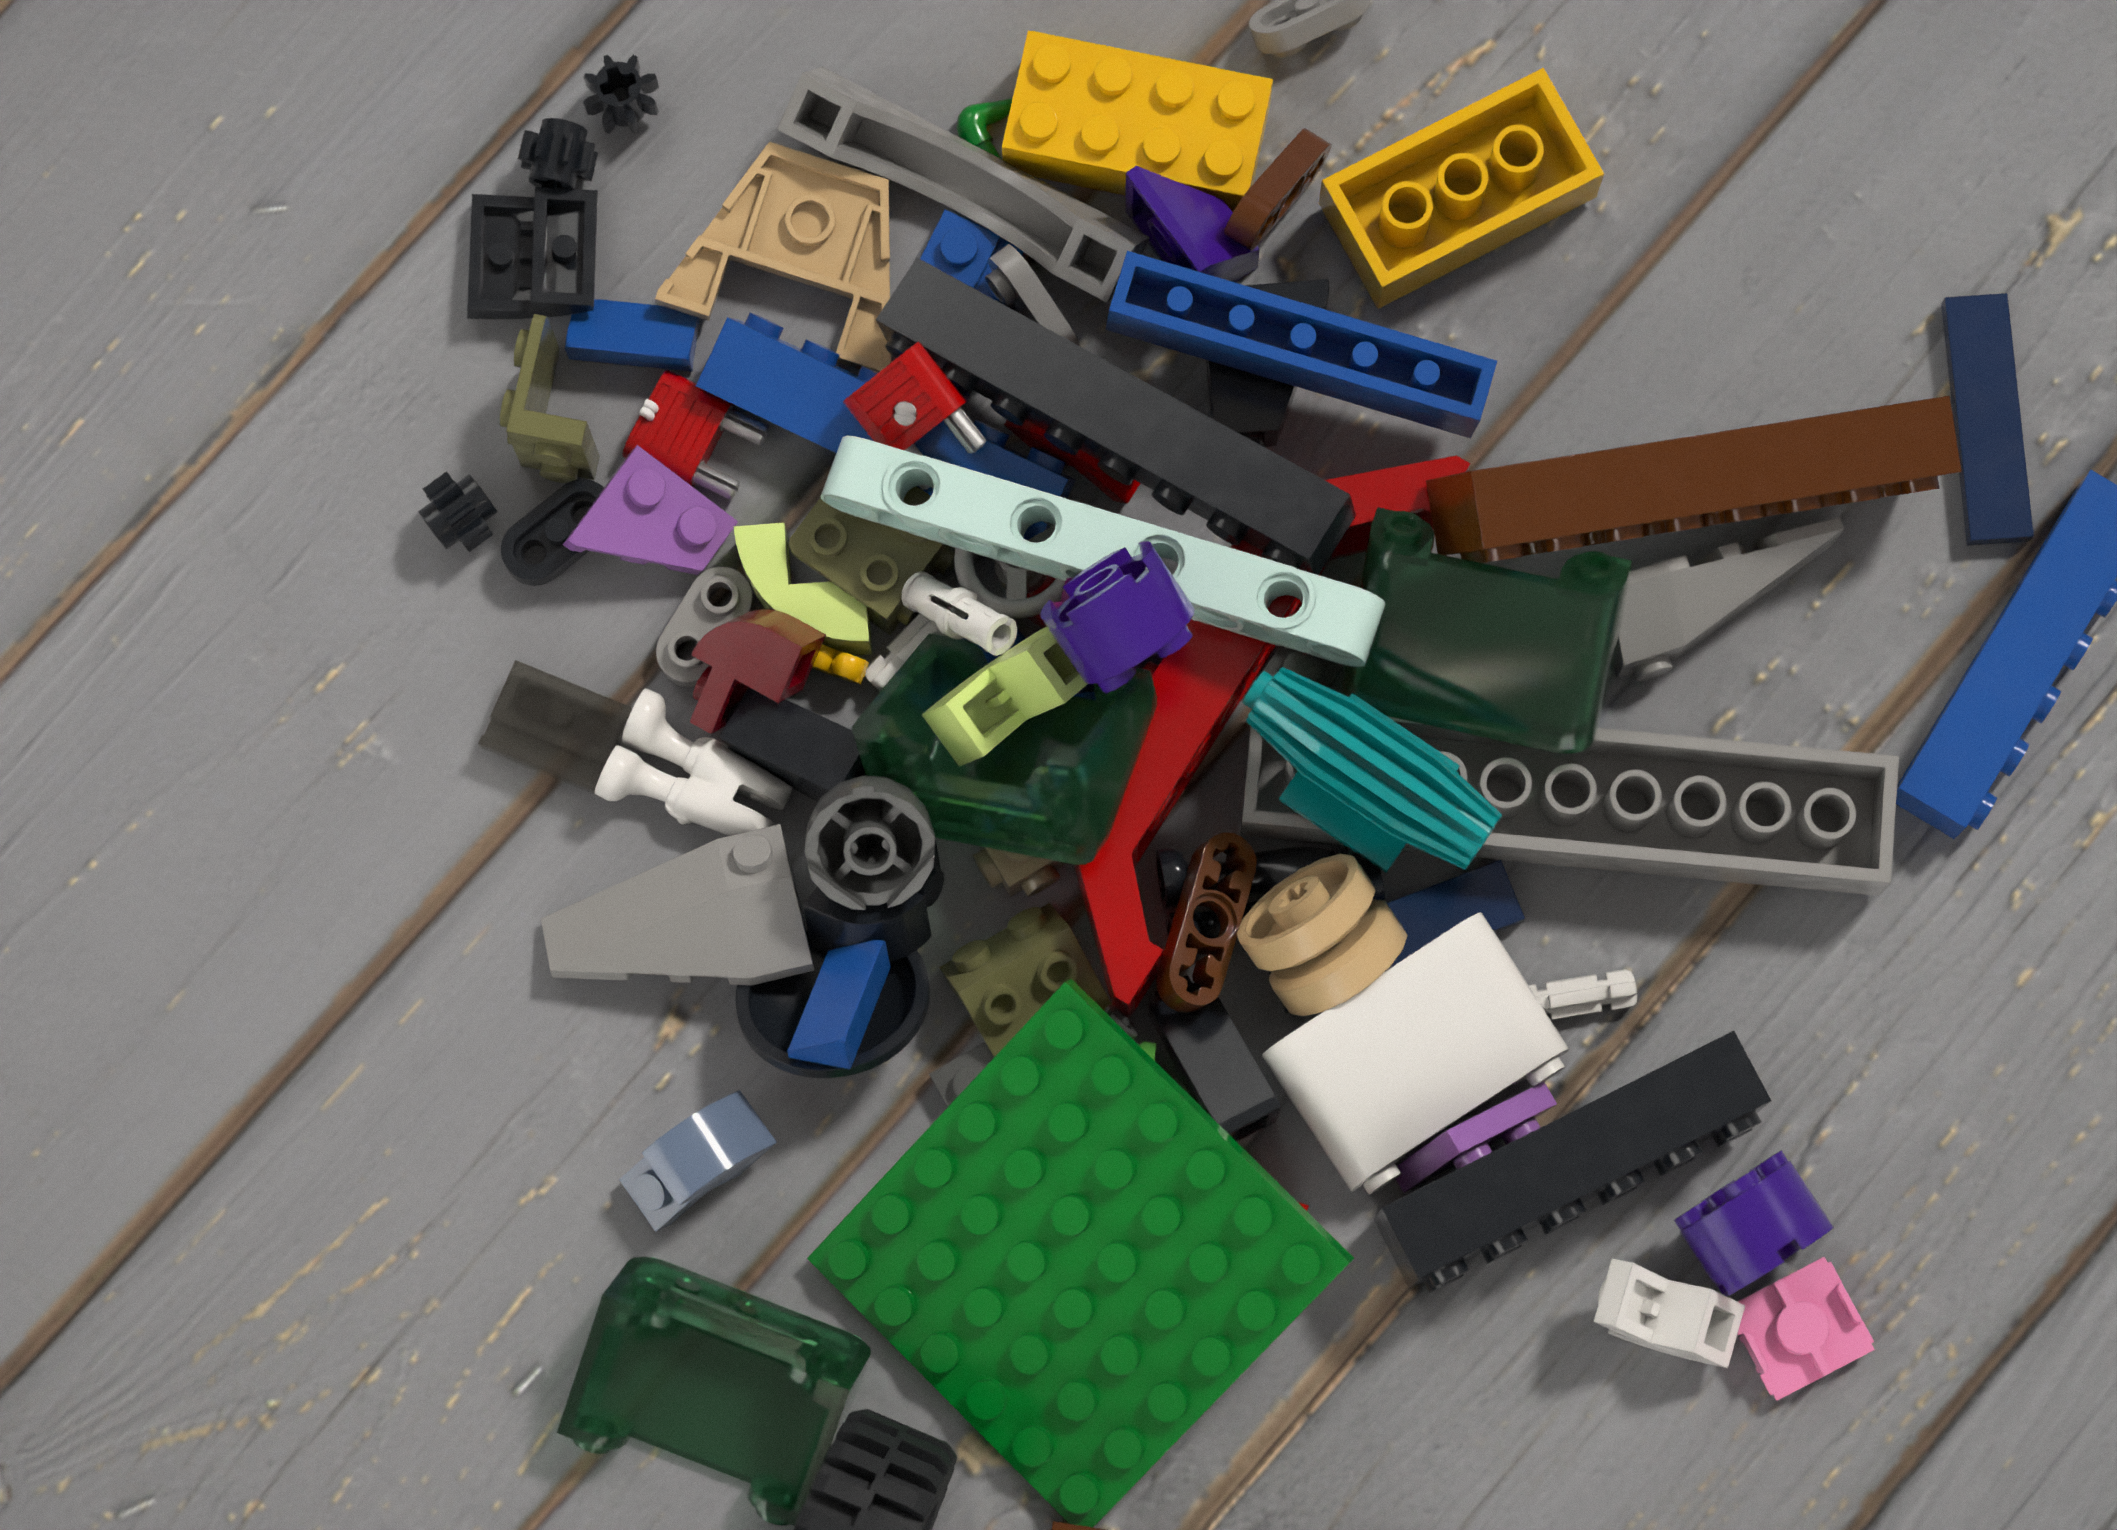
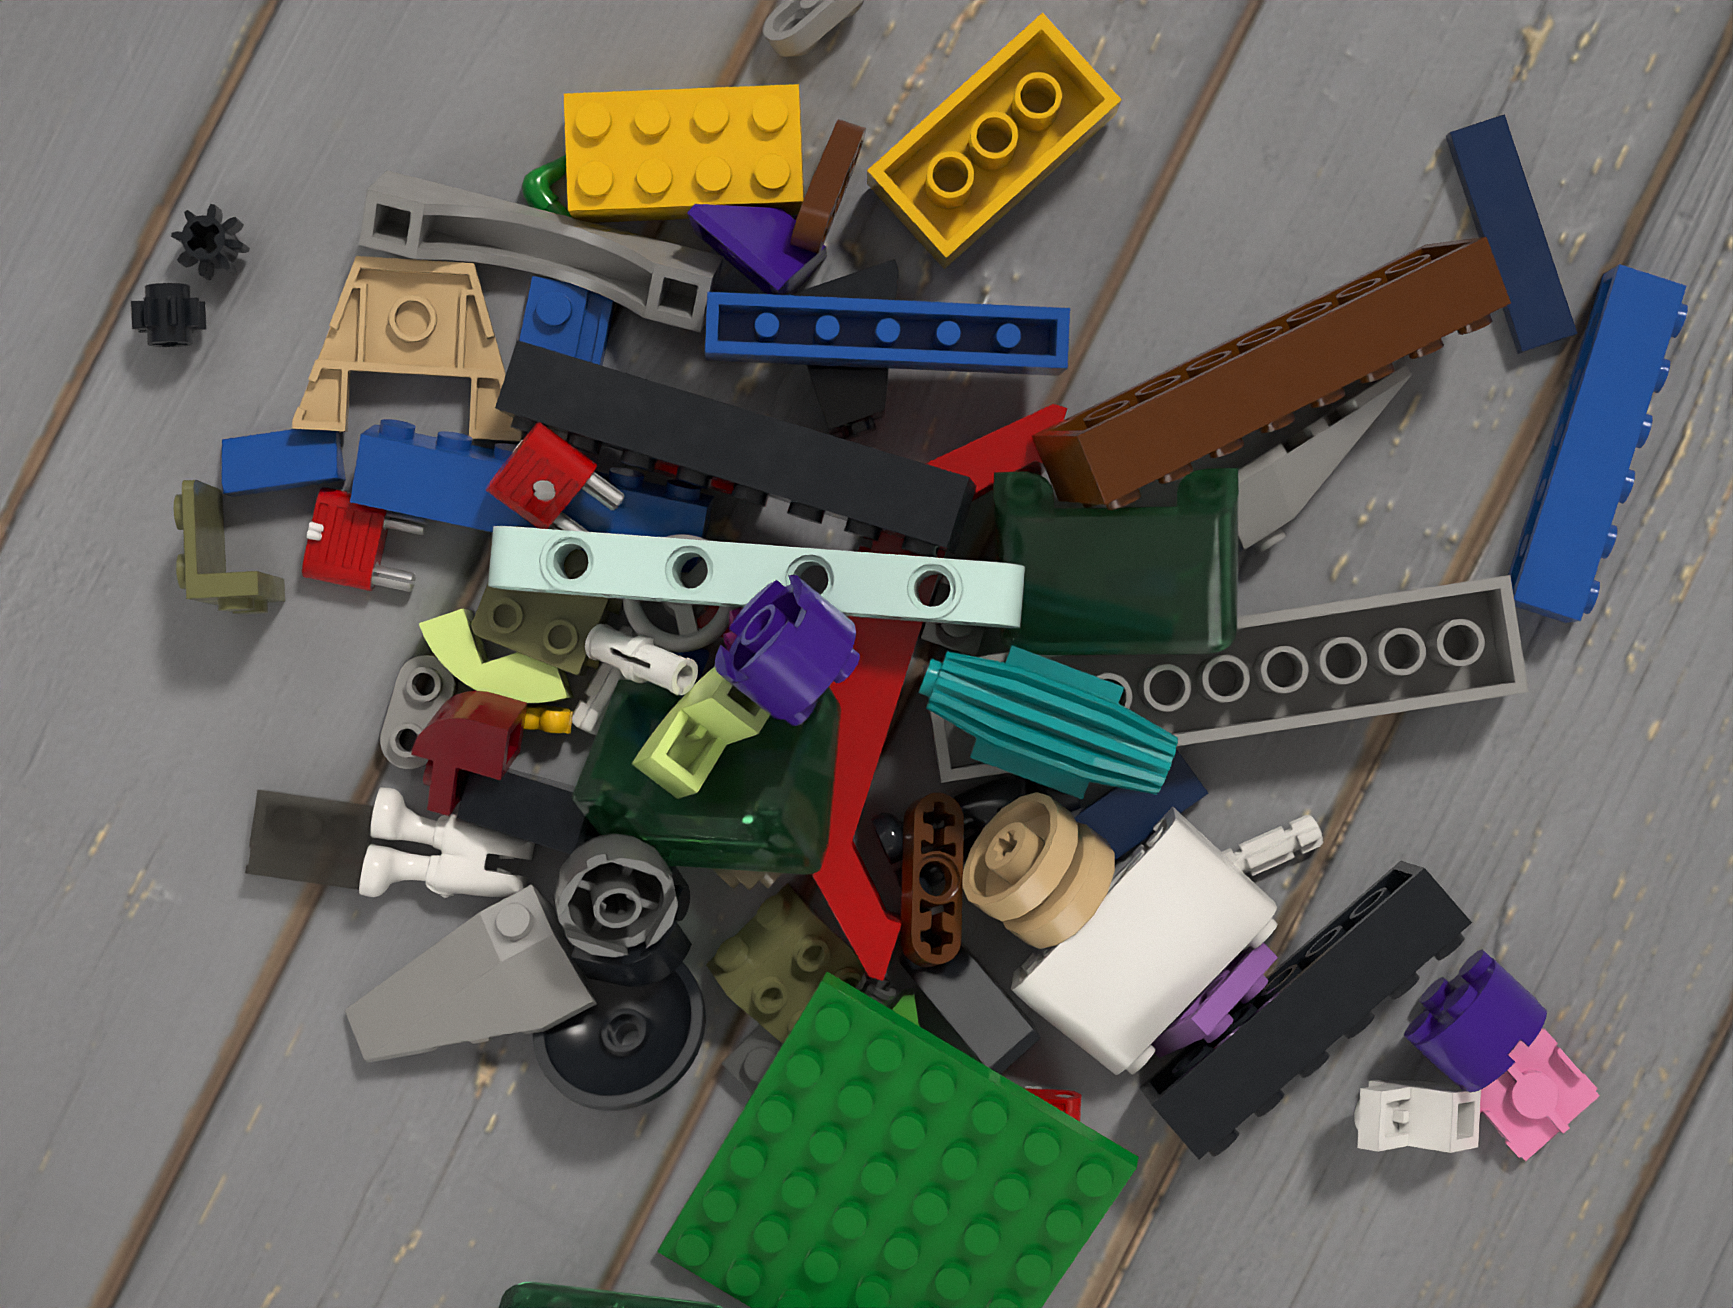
camera: 10 degrees left, 10 degrees up
black gear [418,471,497,552] -> none
black slope [467,187,598,319] -> none
black plate [501,479,604,586] -> none
medium lavender wing [563,445,738,575] -> none
sand blue brick [619,1090,777,1232] -> none
blue slope [787,940,891,1069] -> none
light grey plate [985,244,1080,346] -> none

